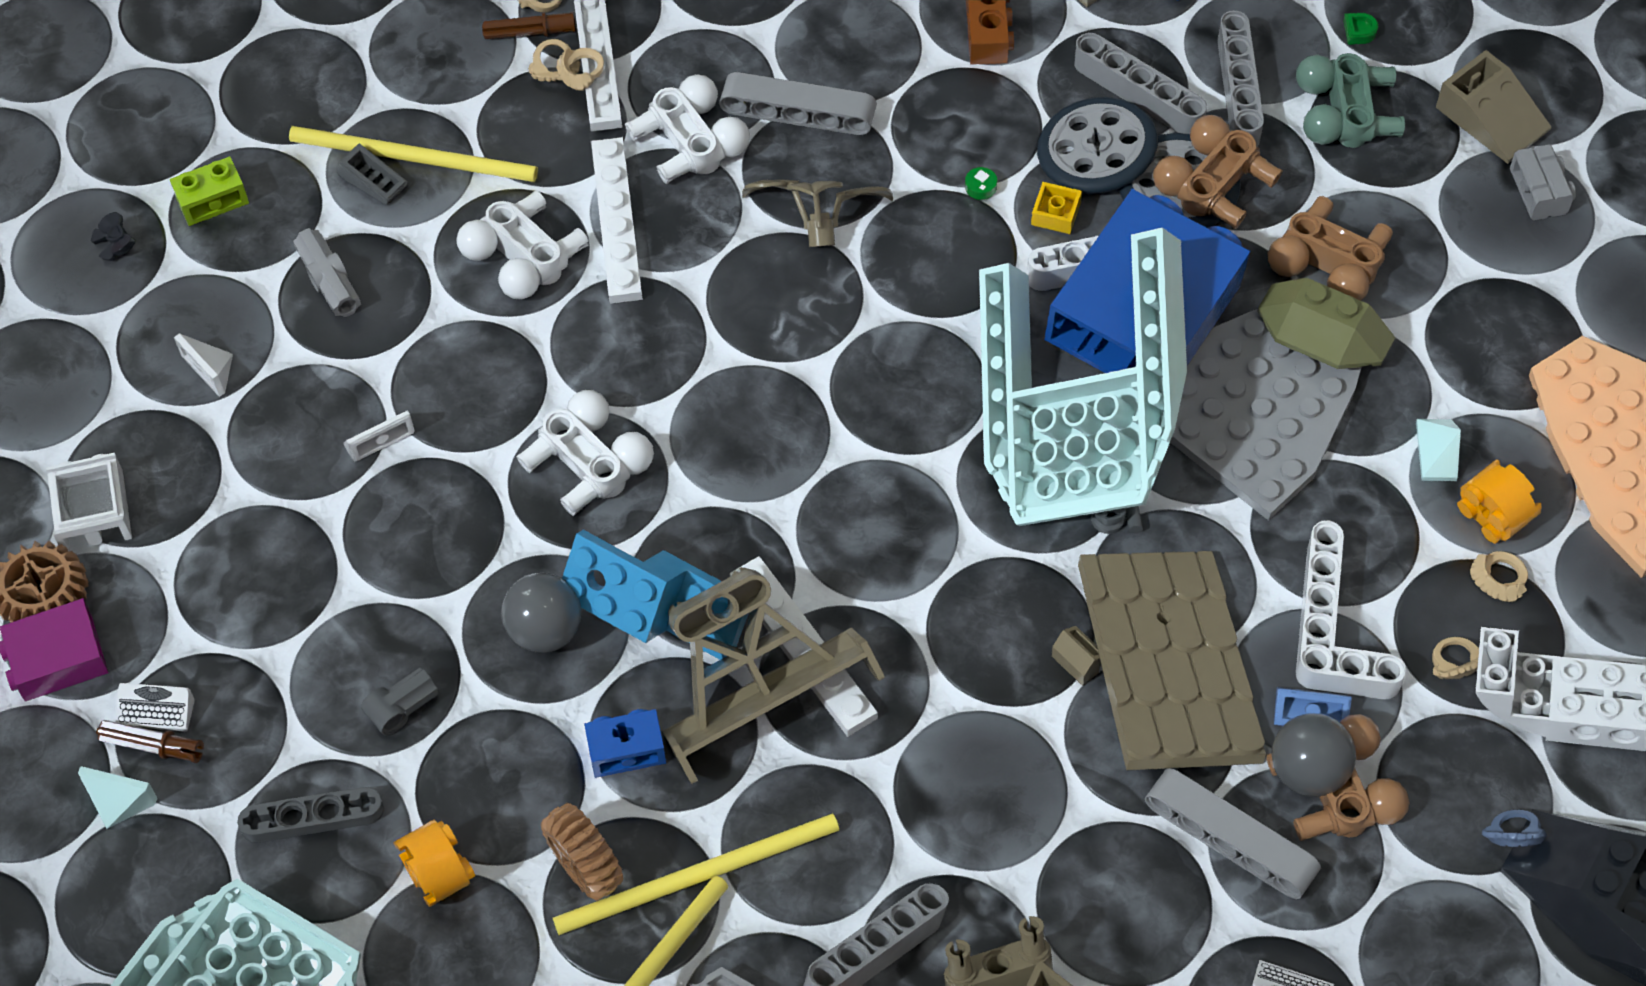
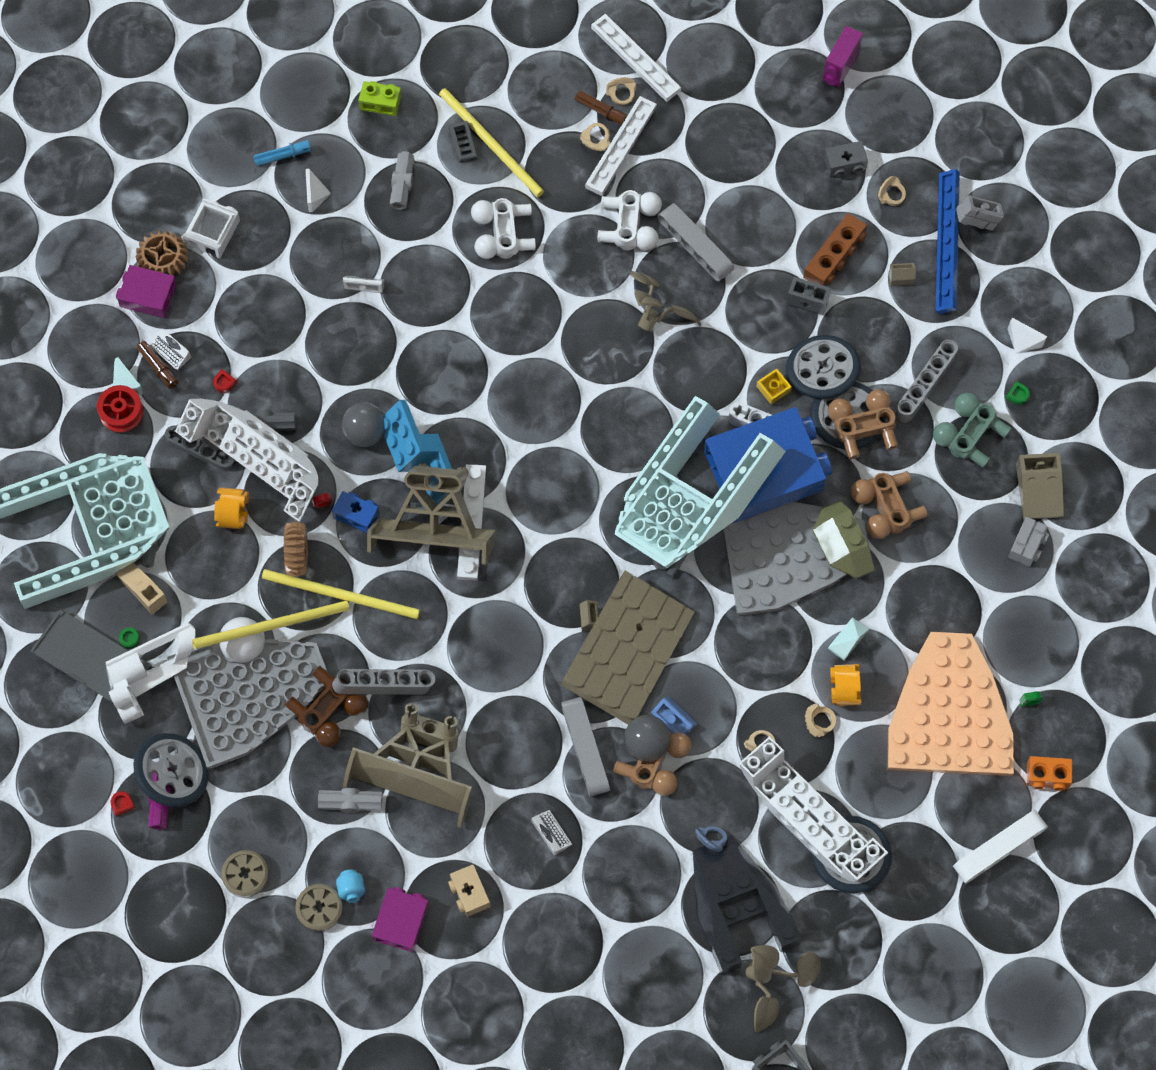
camera: 35 degrees right, 10 degrees up
black piece [91,212,136,261] -> none
white piece [516,390,654,516] -> none
tan piece [556,47,604,91] -> none
white plate [591,137,643,304] -> none
green tile [965,167,997,200] -> none
light grey beam [1074,33,1207,134] -> none
white beam [1296,521,1406,699] -> none
none -> red wheel [97,385,143,433]
none -> white slope [175,399,318,522]
none -> red tile [213,369,238,393]
none -> dark azure axle [254,140,311,166]
none -> red tile [312,493,333,508]
none -> dark grey brick [786,277,831,315]

